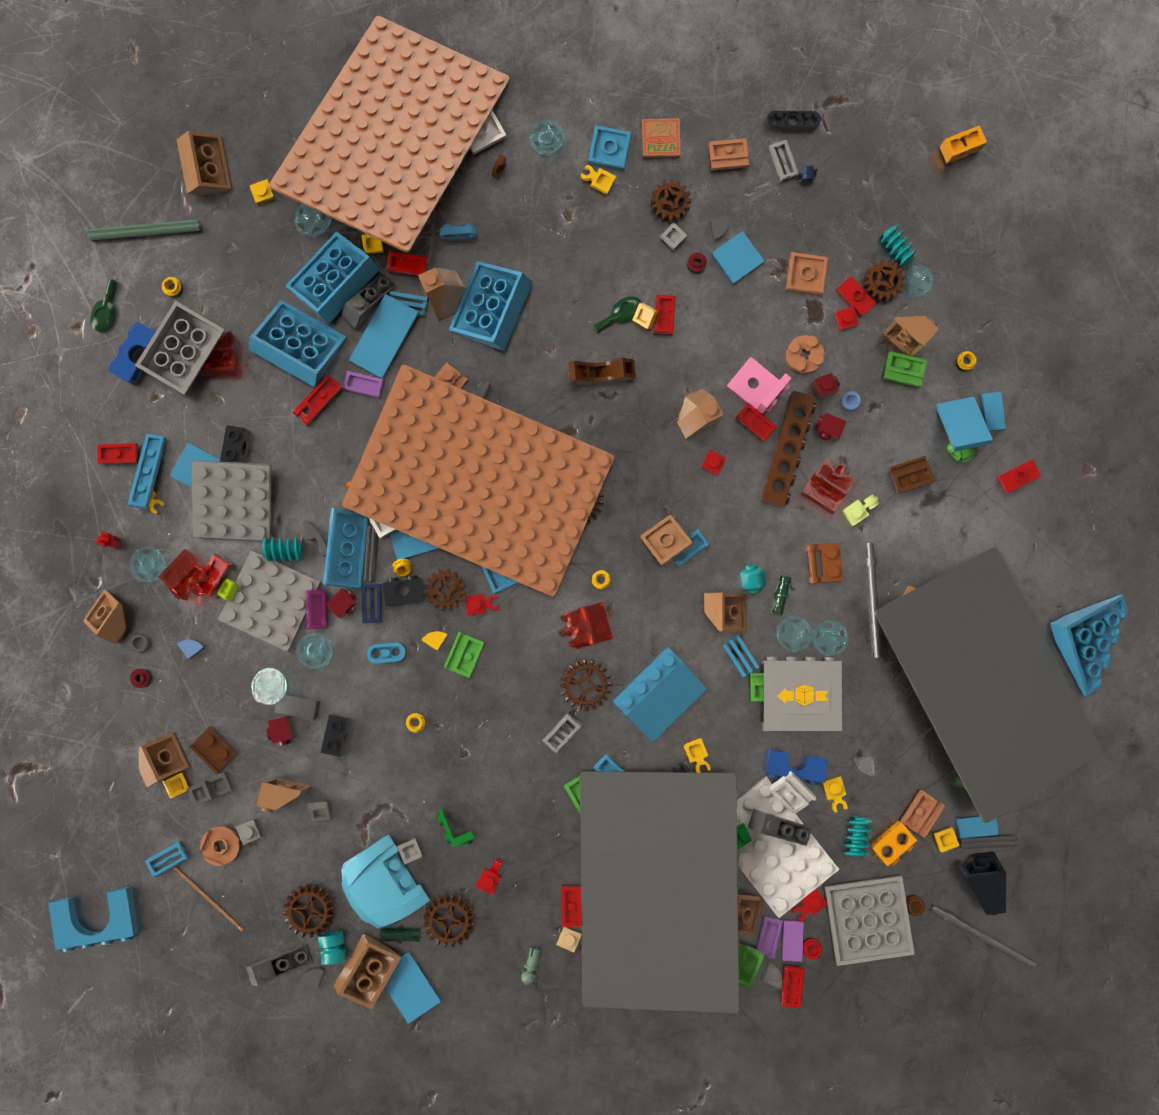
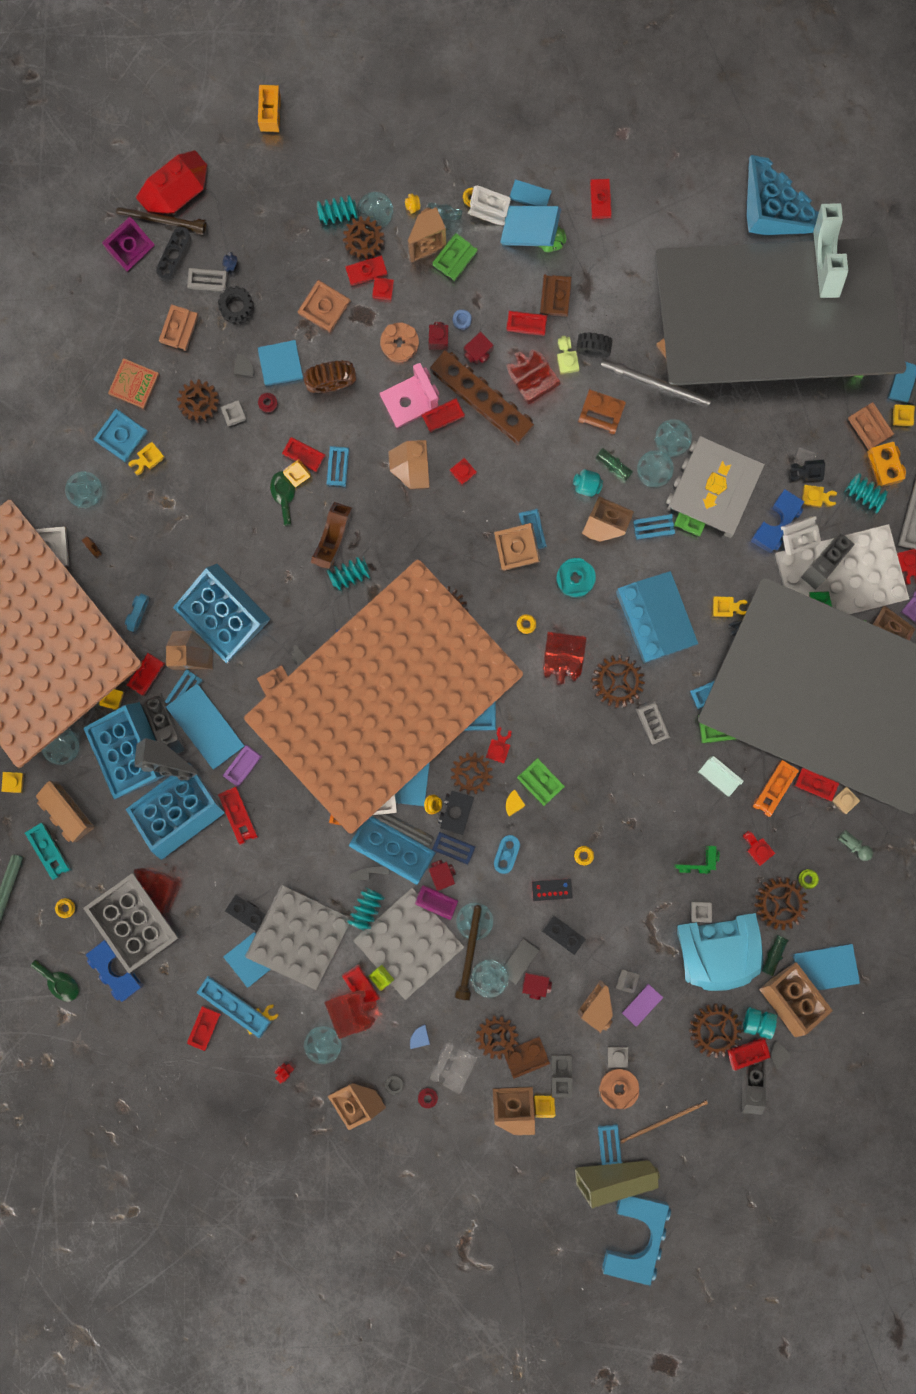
camera: 60 degrees left, 0 degrees up
none -> teal plate [25,823,71,880]
none -> medium nougat slope [36,781,95,842]
none -> magenta slope [102,216,154,271]
none -> dark brown piece [116,207,207,235]
none -> dark grey slope [134,738,198,780]
none -> red wedge [136,150,208,213]
none -> black tyre [218,286,254,324]
none -> reddish brown gear [304,360,356,393]
none -> dark azure tile [327,446,350,487]
none -> teal piece [327,557,371,591]
none -> yellow plate [405,193,420,213]
none -> clear light blue wheel [427,202,462,220]
none -> clear plate [430,1042,477,1094]
none -> dark brown piece [455,905,482,1001]
none -> white plate [468,185,511,226]
none -> reddish brown gear [475,1016,519,1060]
none -> red plate [506,311,547,336]
none -> black tile [532,878,573,901]
none -> teal plate [556,558,596,598]
none -> olive slope [575,1160,660,1208]
none -> black tyre [576,332,613,358]
none -> medium lavender tile [621,984,663,1027]
none -> light aqua panel [698,756,744,797]
none -> red plate [727,1038,771,1071]
none -> orange plate [752,760,799,817]
none -> black plate [790,459,825,481]
none -> lime plate [798,869,819,889]
none -> light aqua arch [813,203,848,298]

